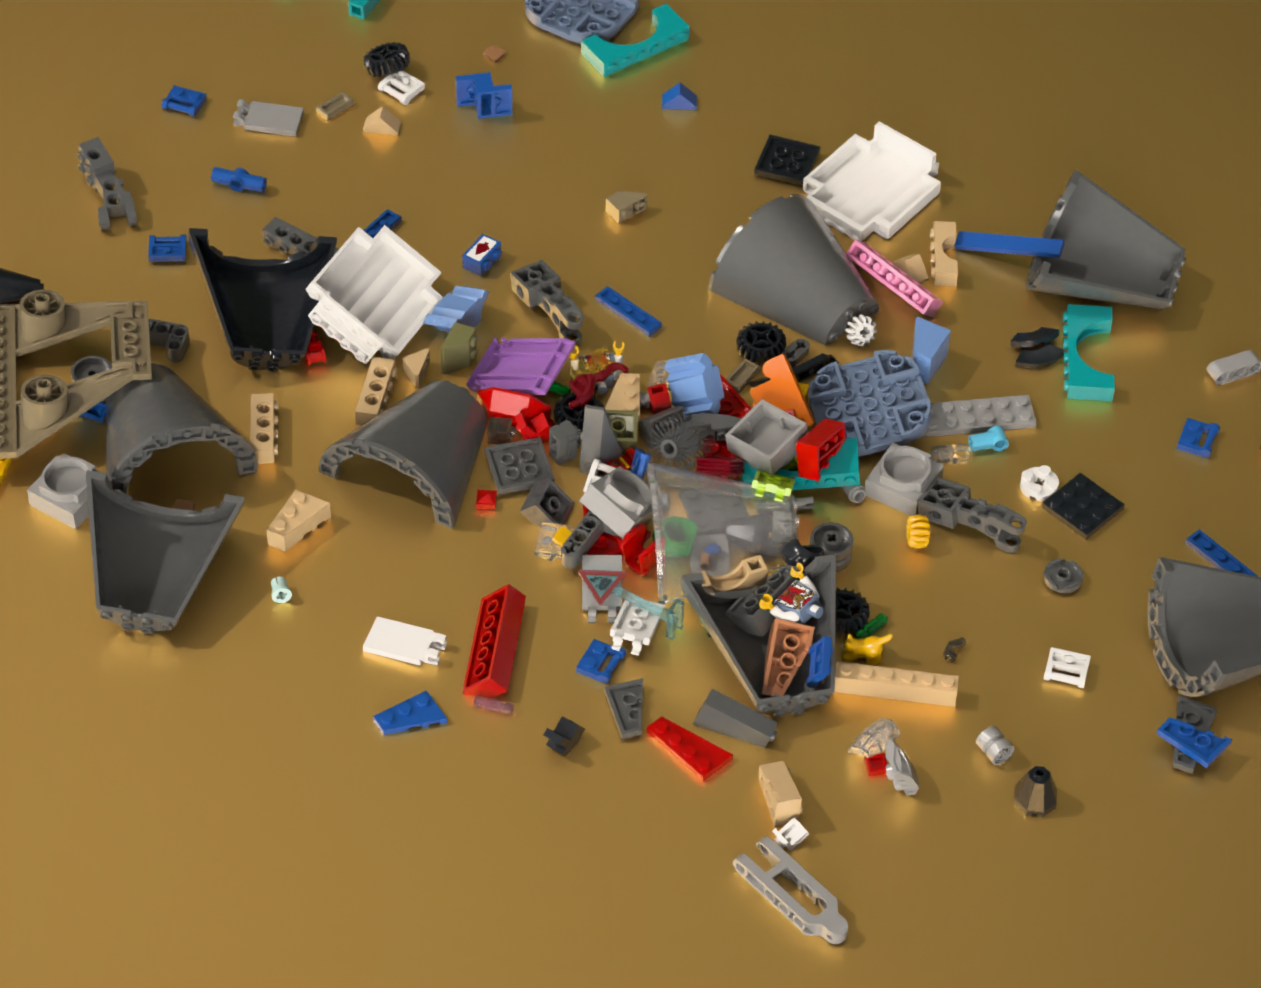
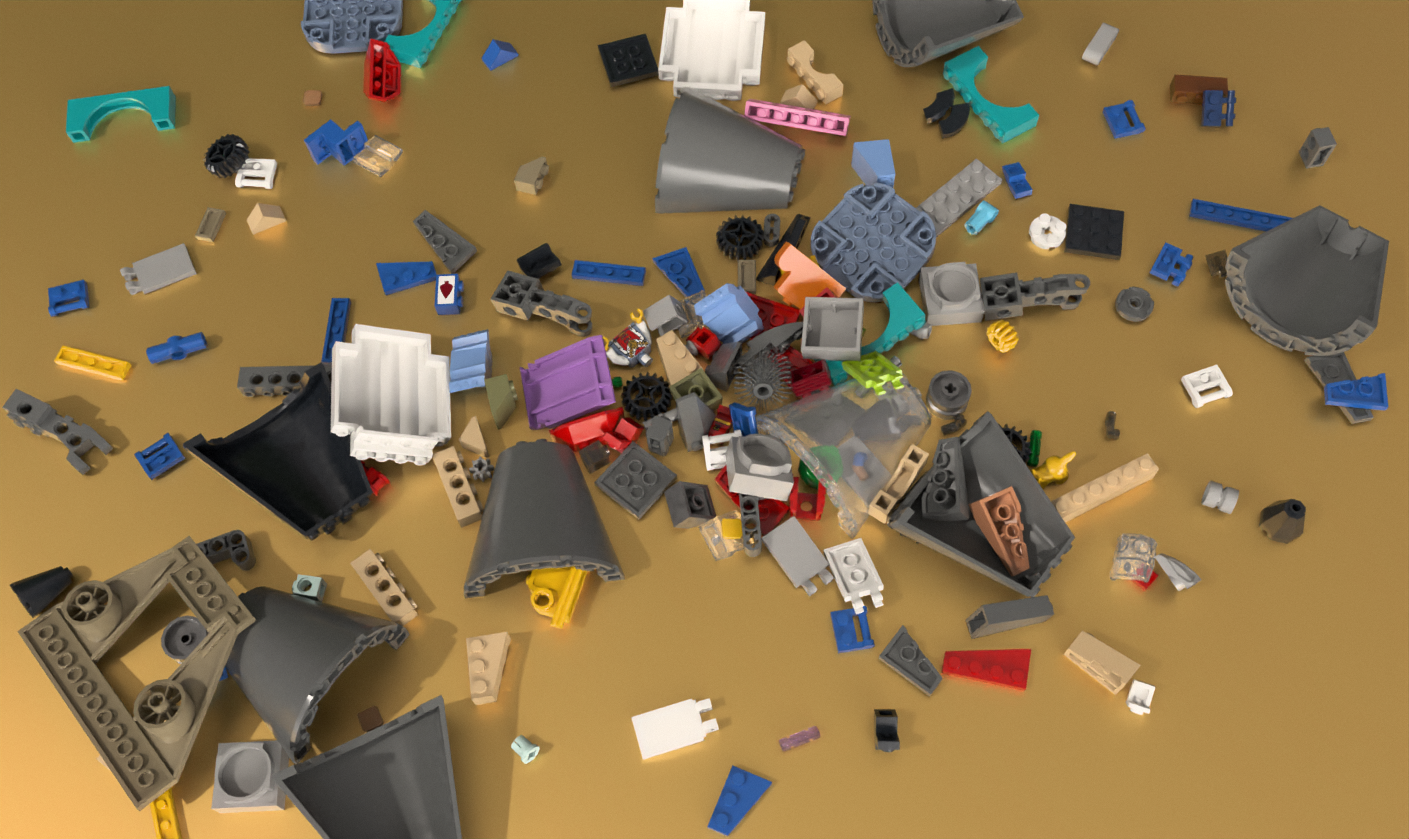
camera: 30 degrees left, 15 degrees up
red slope [462,584,526,698] -> none
red tile [476,489,497,510] -> none
dark red piece [568,348,628,409] -> none
clear light blue piece [578,569,684,640] -> none
light grey piece [733,836,848,944] -> none
torso [759,563,823,624] -> none
black piece [781,538,824,574] -> none
red wedge [795,418,846,481] -> none
blue plate [806,636,833,688] -> none
white gear [845,314,878,347] -> none
clear piece [930,444,971,464] -> none
blue tile [955,231,1065,258] -> none
none -> yellow tile [54,345,131,381]
none -> light aqua brick [292,574,327,602]
none -> clear slope [353,135,403,177]
none -> red wedge [363,39,401,102]
none -> blue wing [376,261,437,296]
none -> dark grey wing [413,210,477,274]
none -> light grey gear [469,456,495,482]
none -> black bracket [516,243,562,279]
none -> yellow brick [526,566,587,629]
none -> light grey piece [643,295,688,336]
none -> blue wing [652,247,705,300]
none -> blue slope [1002,162,1033,199]
none -> blue plate [1150,242,1193,286]

